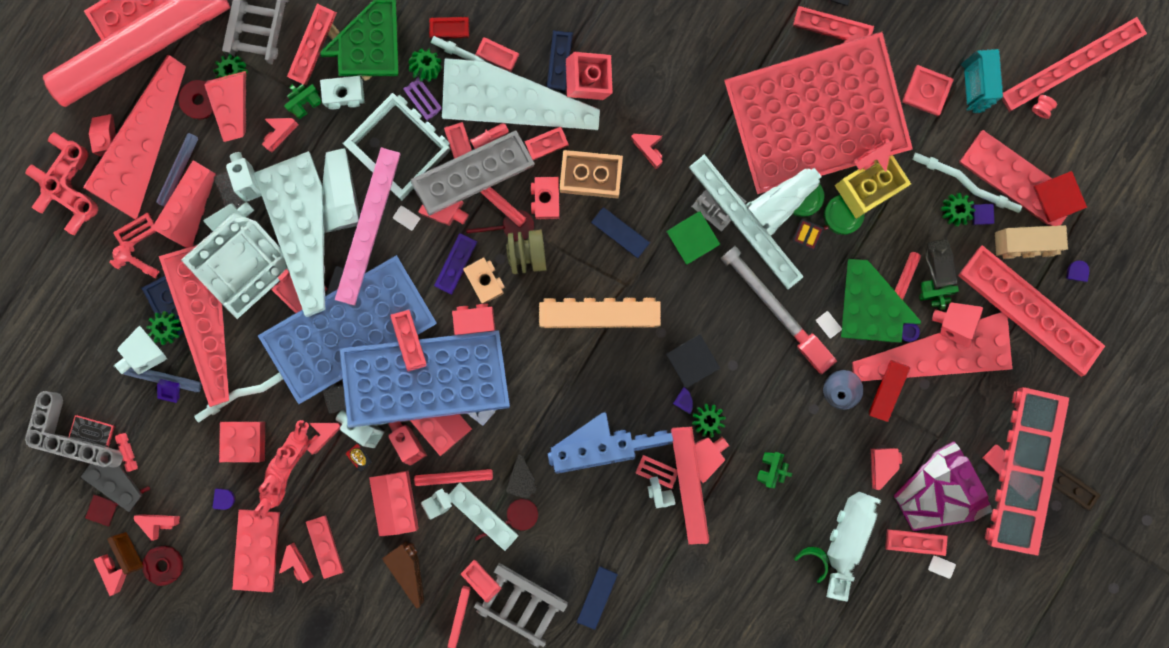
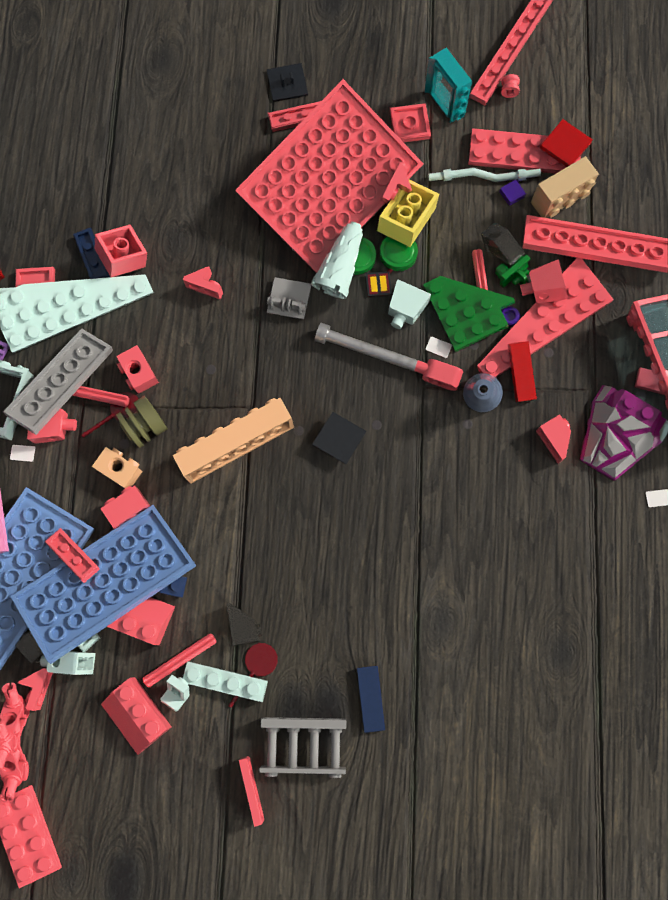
camera: 25 degrees left, 10 degrees down
coral slope [279,543,314,583] -> none
coral plate [306,515,344,579] -> none
sticker [346,444,372,471] -> none
reddish brown slope [382,541,425,609] -> none
coral torso [388,422,427,466] -> none
dark purple tile [434,233,477,295] -> none
coral tile [444,122,472,159] -> none
coral tile [461,560,501,603] -> none
coral axle [470,123,509,149] -> none
coral plate [525,127,569,160] -> none
medium blue wedge [548,412,673,474] -> none
light nougat brick [559,150,623,198] -> none
dark blue tile [591,207,650,259] -> none
coral tile [635,455,678,489] -> none
light aqua bracket [647,476,675,508] -> none
green tile [666,211,720,265] -> none
coral tile [671,427,709,544] -> none
dark purple tile [673,387,693,414] -> none
light aqua tile [688,154,803,289] -> none
green gear [692,404,726,437] -> none
coral torso [695,437,729,483] -> none
green hips [757,452,792,489] -> none
green helmet [794,547,829,583] -> none
light aqua bracket [826,570,855,602] -> none
light aqua wedge [827,492,880,577] -> none
coral tile [885,529,948,556] -> none
green gear [940,193,975,227] -> none
dark purple tile [1066,261,1089,282] -> none
none -> light aqua torso [388,280,431,329]

